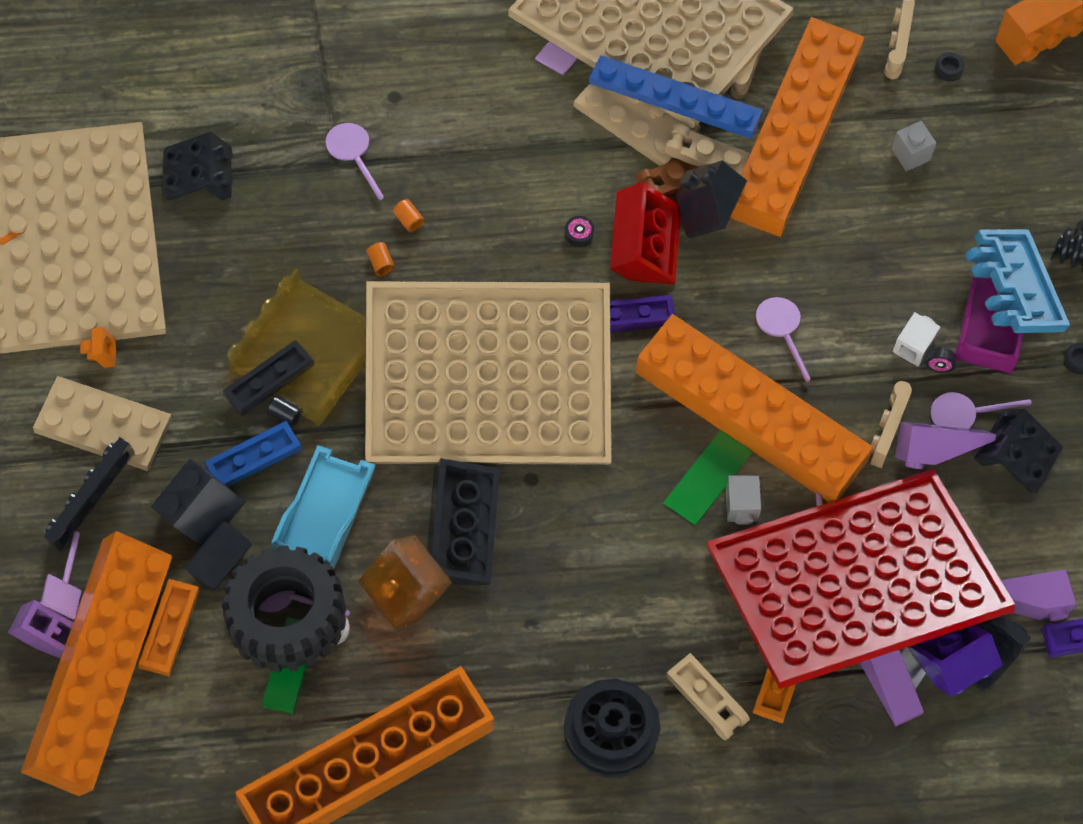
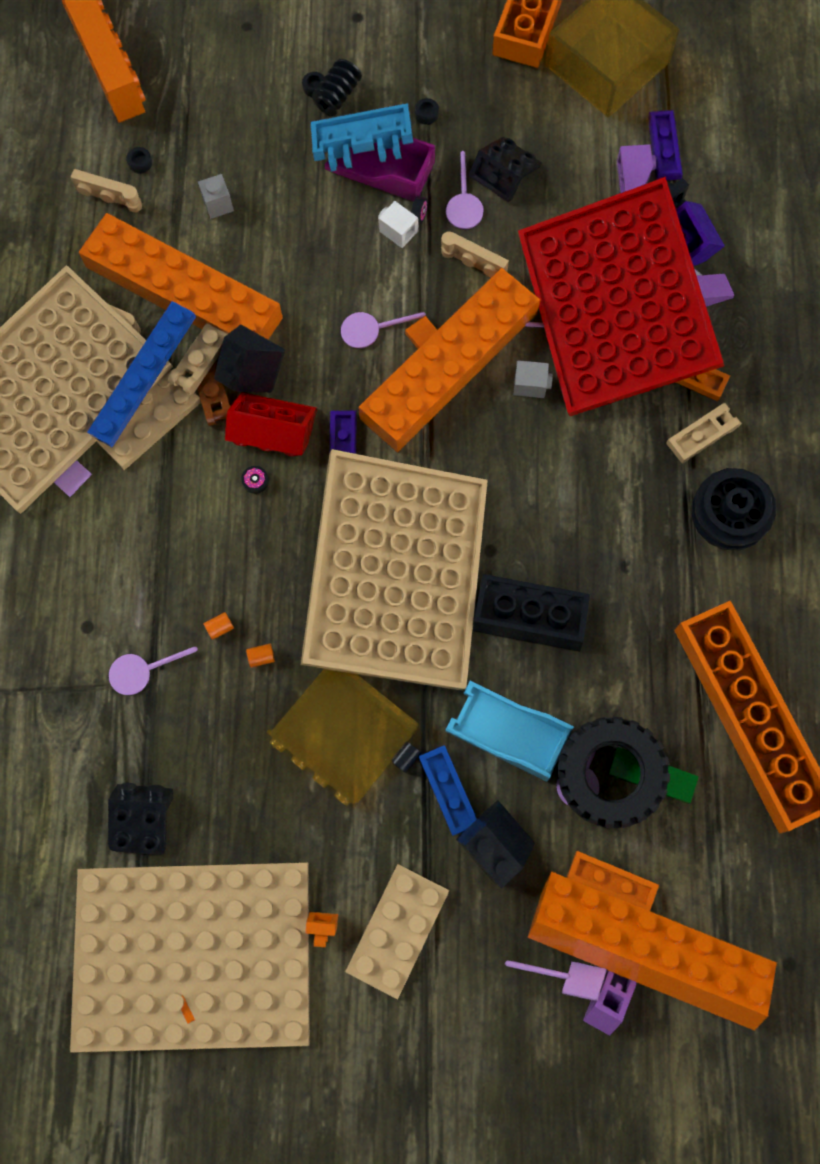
camera: 75 degrees left, 10 degrees up
black plate [44,437,135,551] -> none
black slope [184,521,252,590] -> none
black tile [223,340,315,416] -> none
clear orange piece [358,535,452,629] -> none
green sticker [663,430,752,525] -> none
medium lavender slope [895,421,996,469] -> none
none -> orange tile [405,316,437,349]

